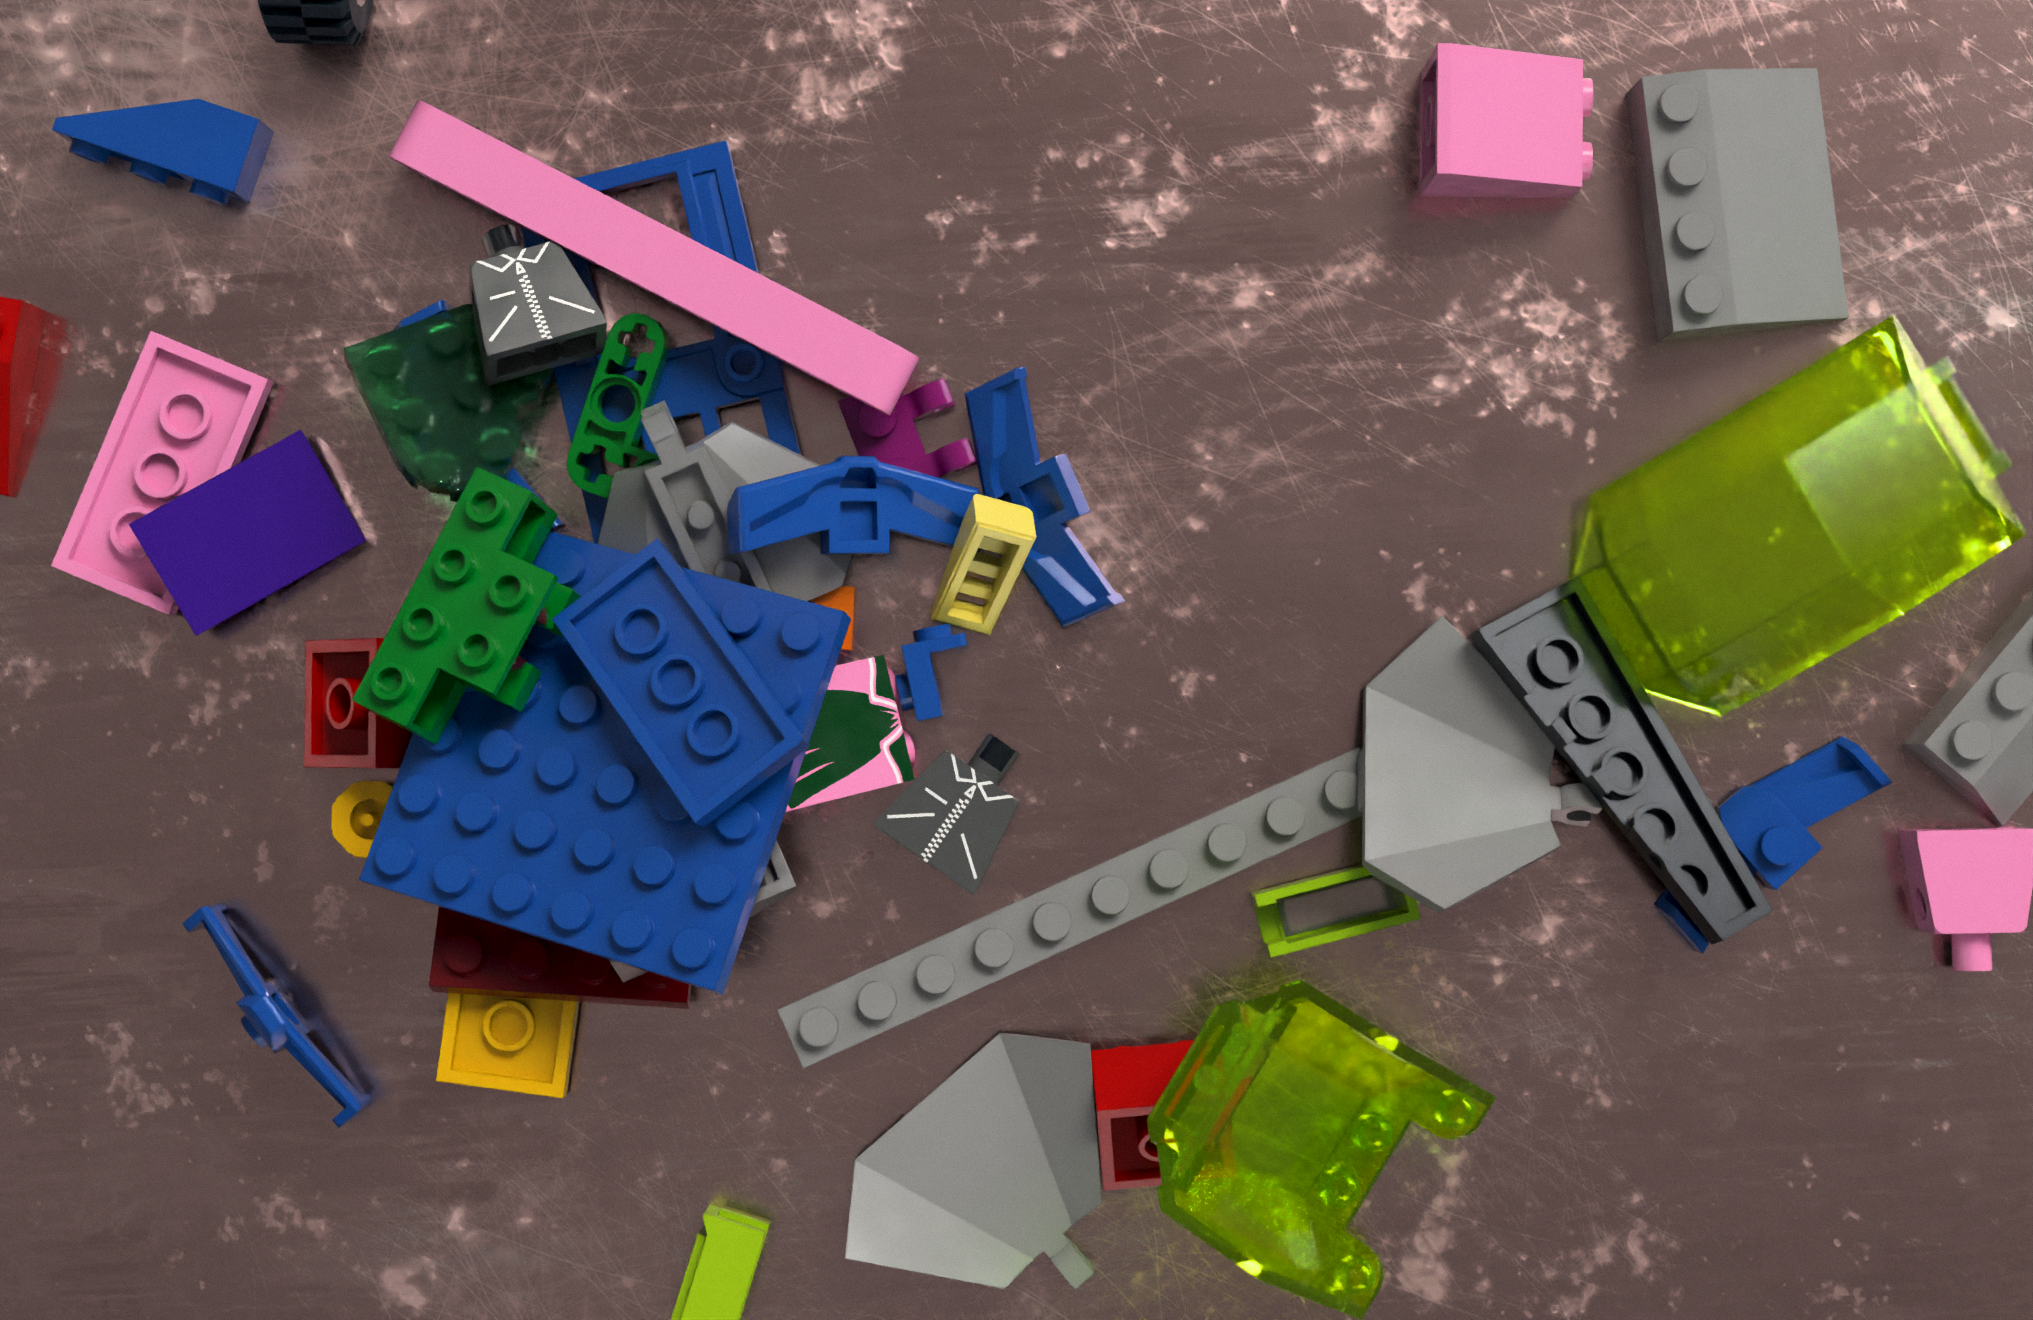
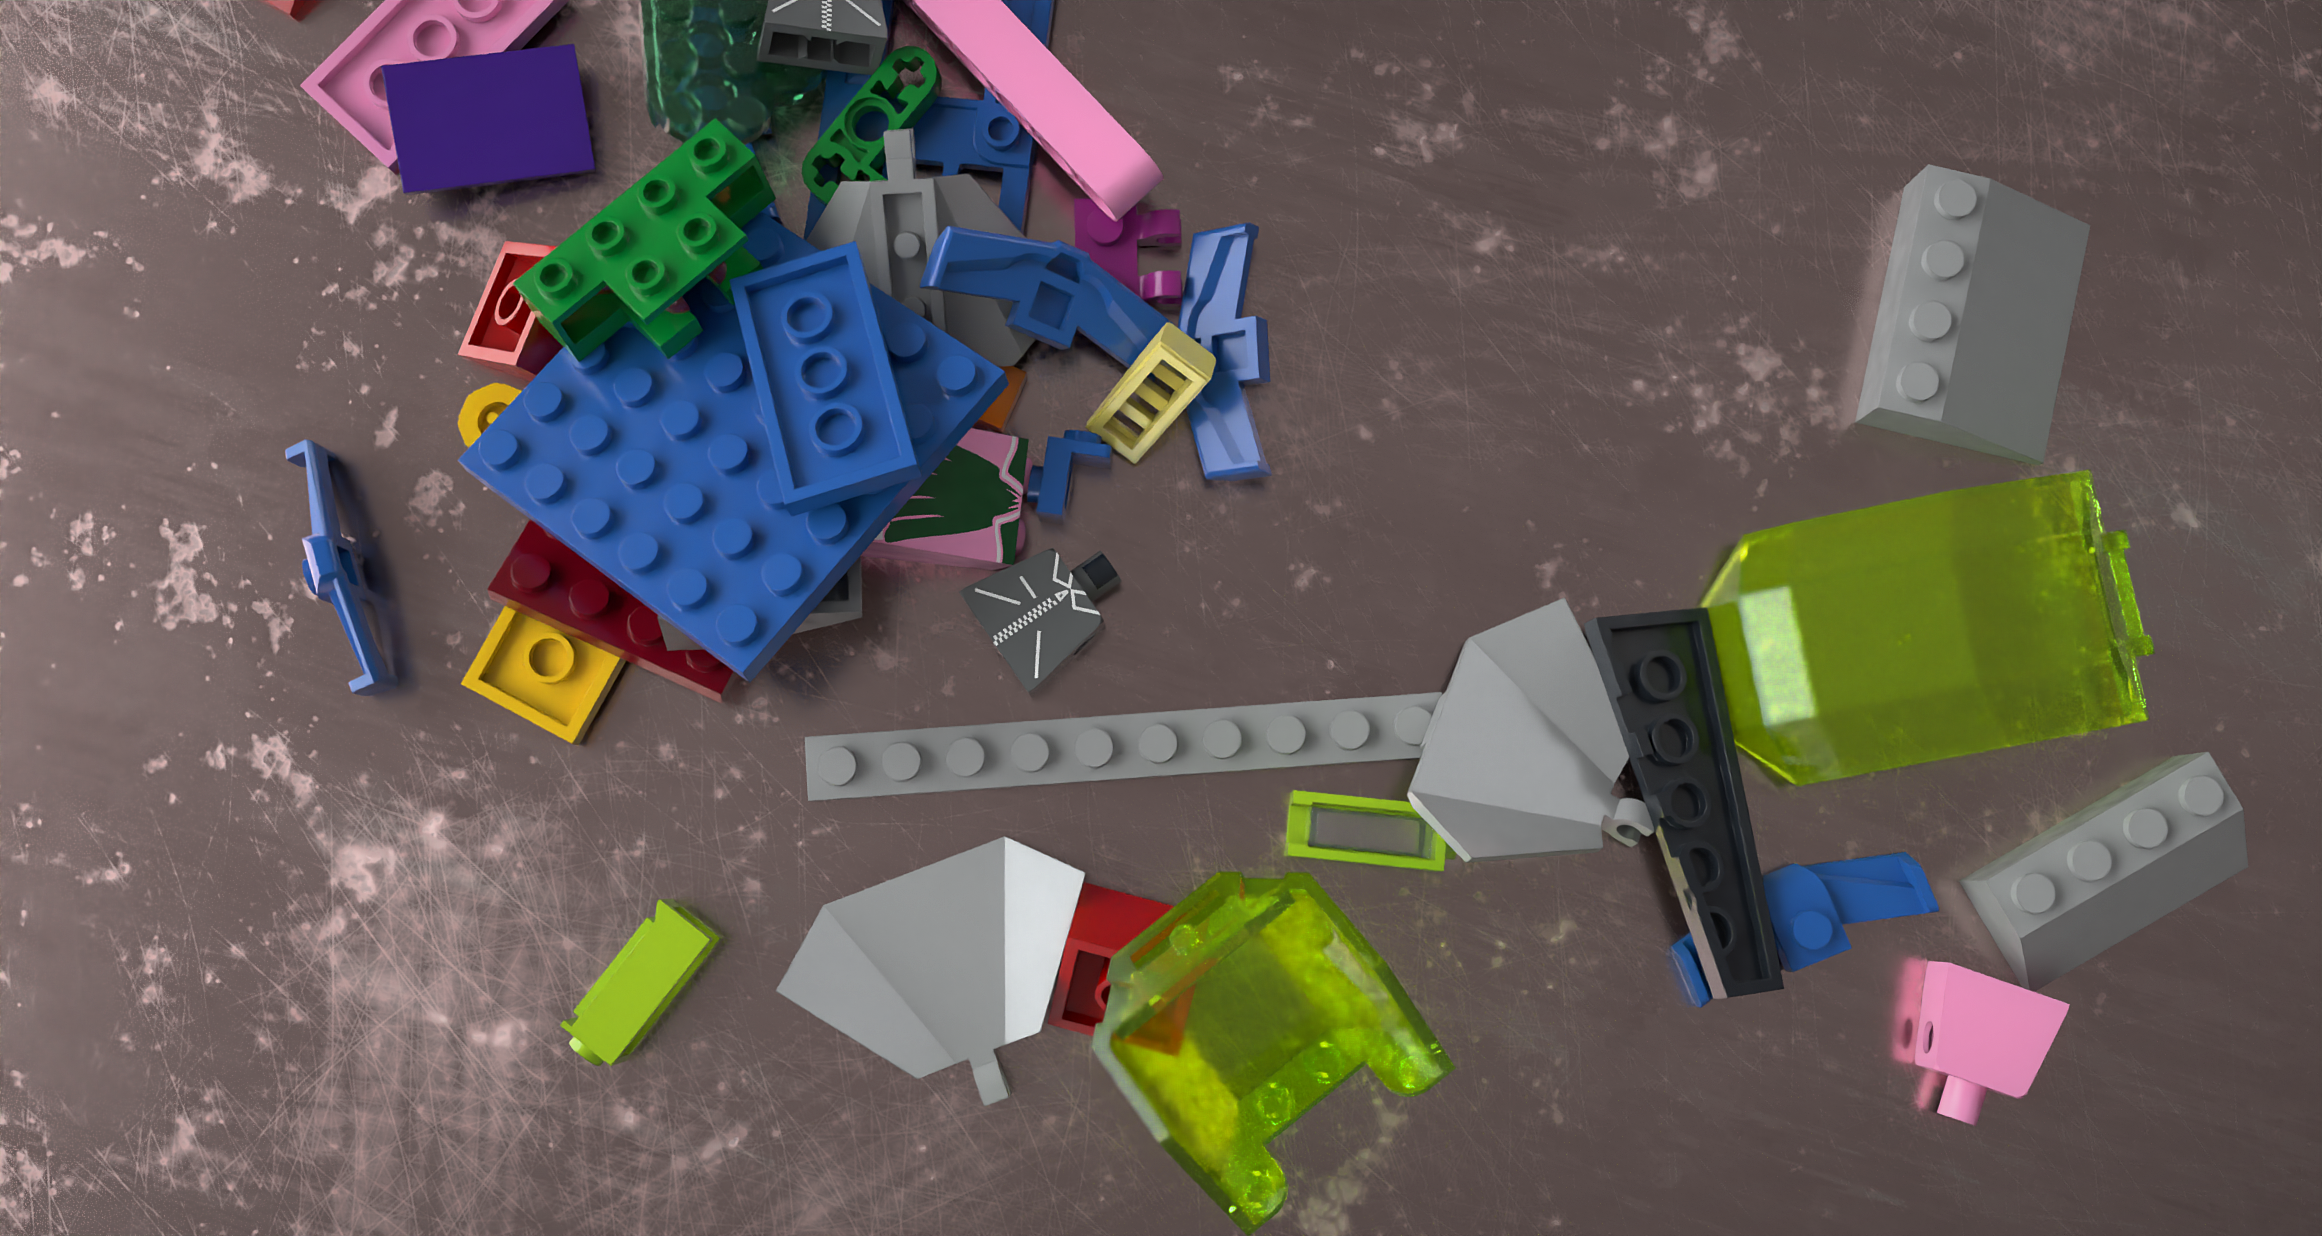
camera: 20 degrees right, 5 degrees down
bright pink slope [1420,43,1593,198] -> none

